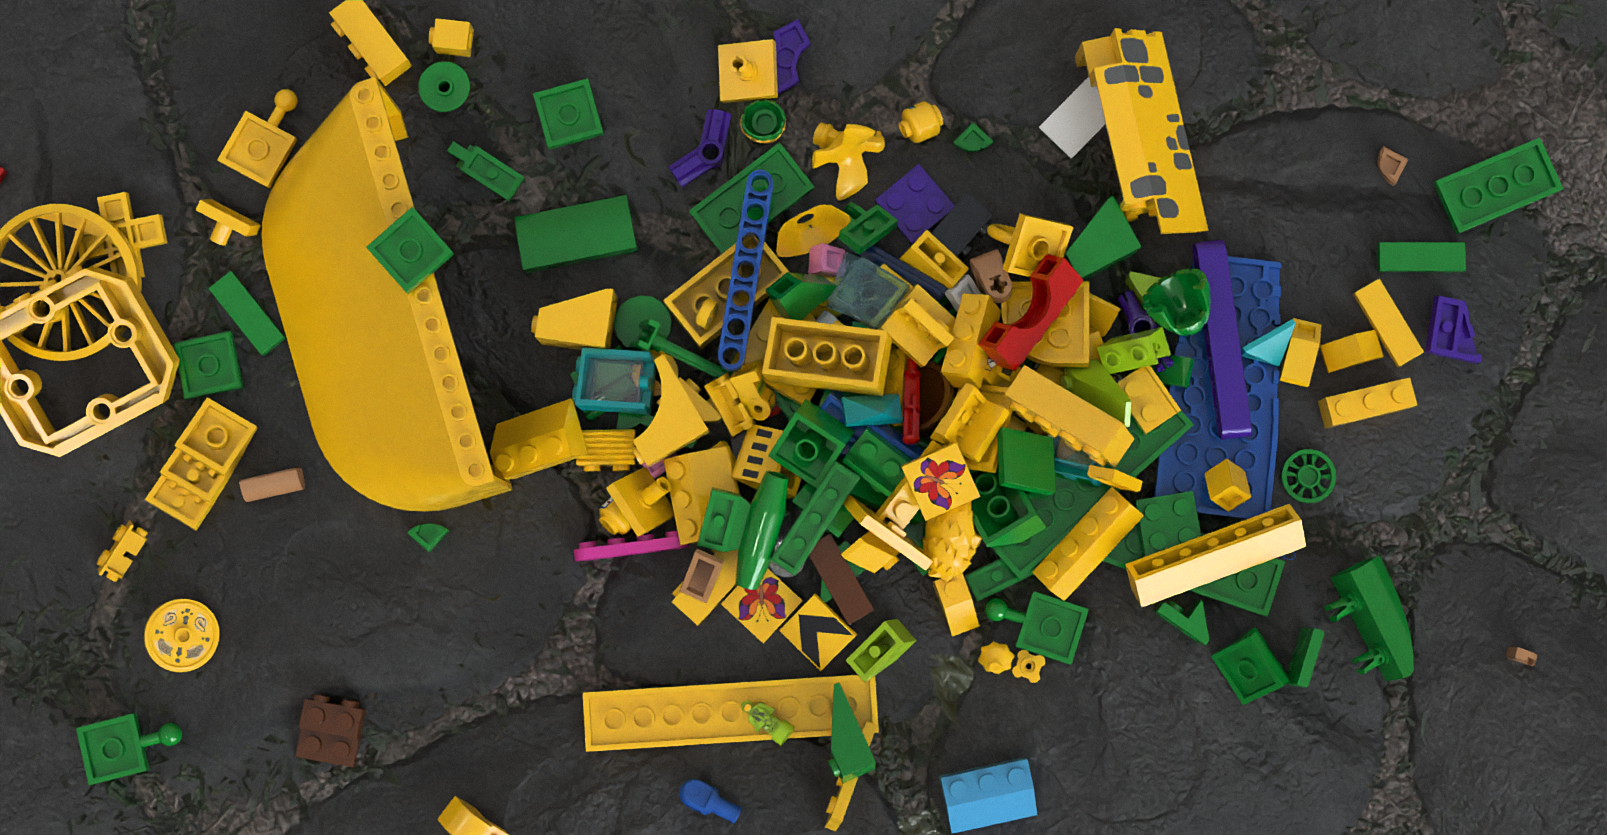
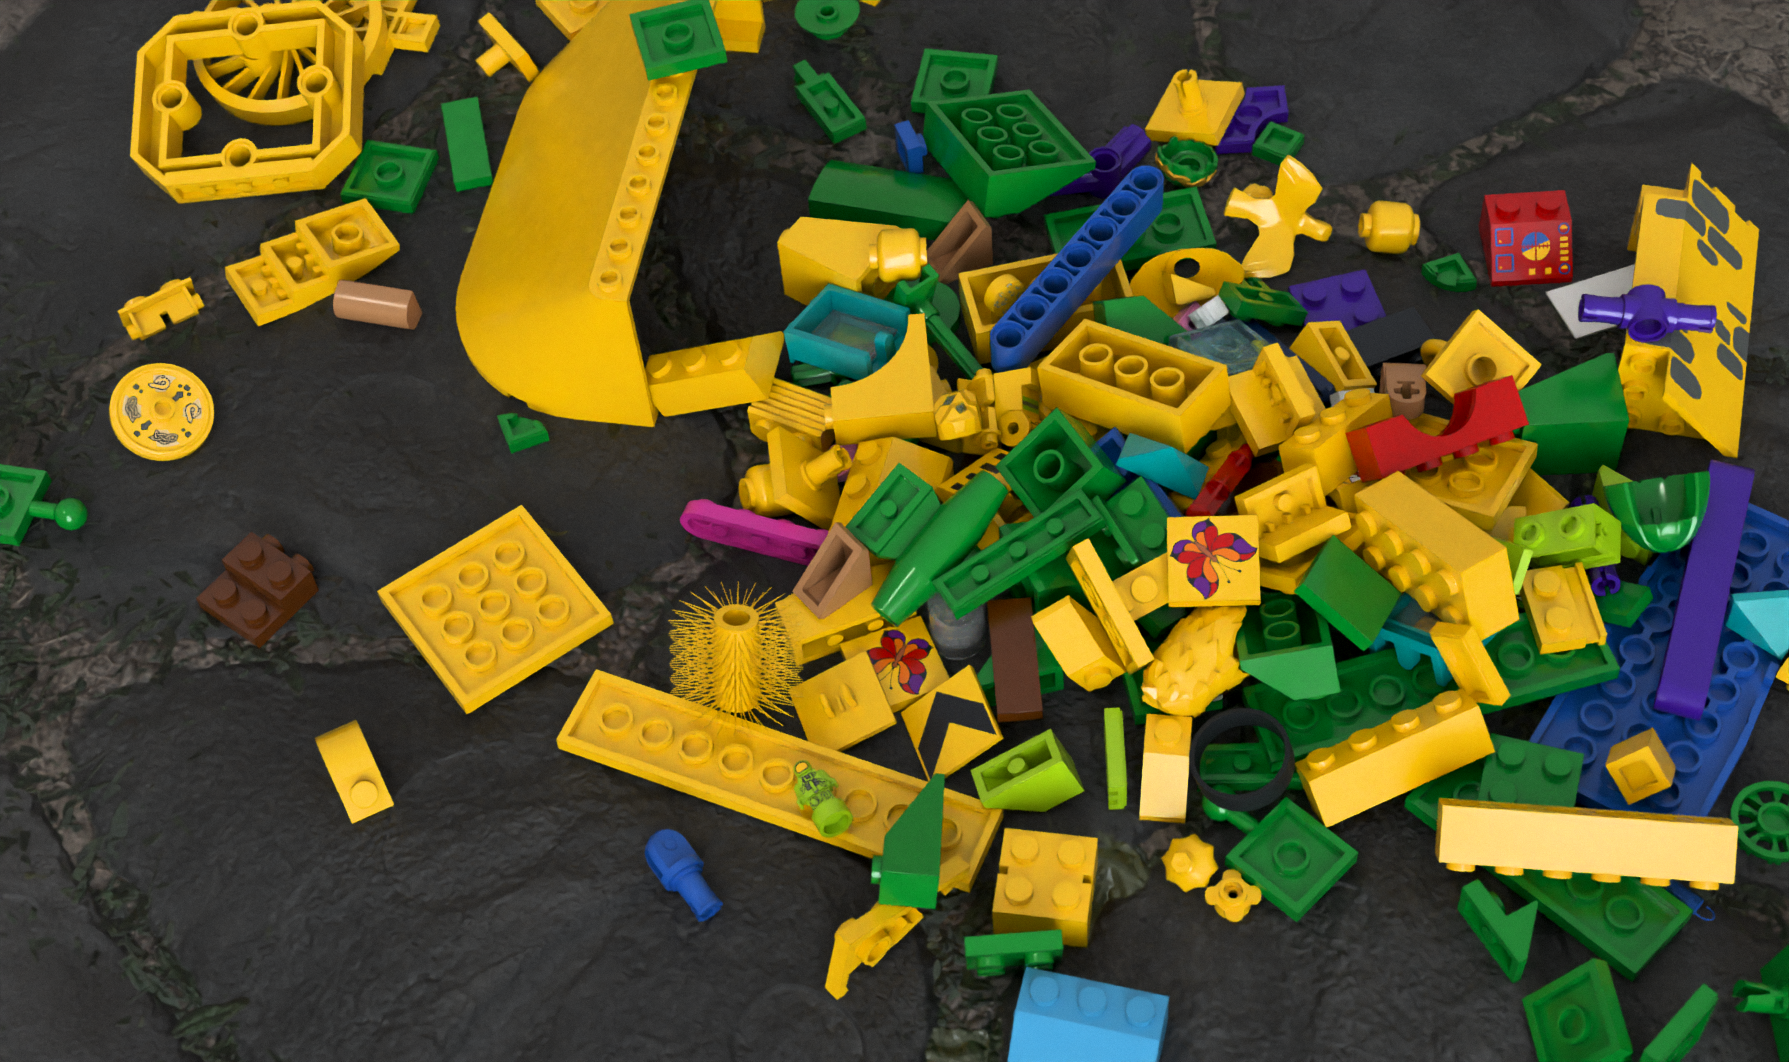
camera: 35 degrees right, 30 degrees down
none -> yellow plate [377,505,614,714]
none -> yellow piece [669,581,804,738]
none -> yellow piece [789,650,897,752]
none -> yellow head [869,228,927,282]
none -> blue plate [894,120,927,174]
none -> green slope [923,89,1096,218]
none -> medium nougat slope [927,200,993,285]
none -> yellow rock [934,389,983,441]
none -> green plate [964,930,1063,976]
none -> yellow piece [992,828,1098,948]
none -> lime tile [1104,708,1127,810]
none -> yellow slope [1162,272,1215,305]
none -> white axle [1188,295,1229,332]
none -> black tyre [1189,708,1295,812]
none -> green tile [1252,121,1305,166]
none -> red slope [1479,190,1573,287]
none -> dark purple pin [1578,284,1717,343]

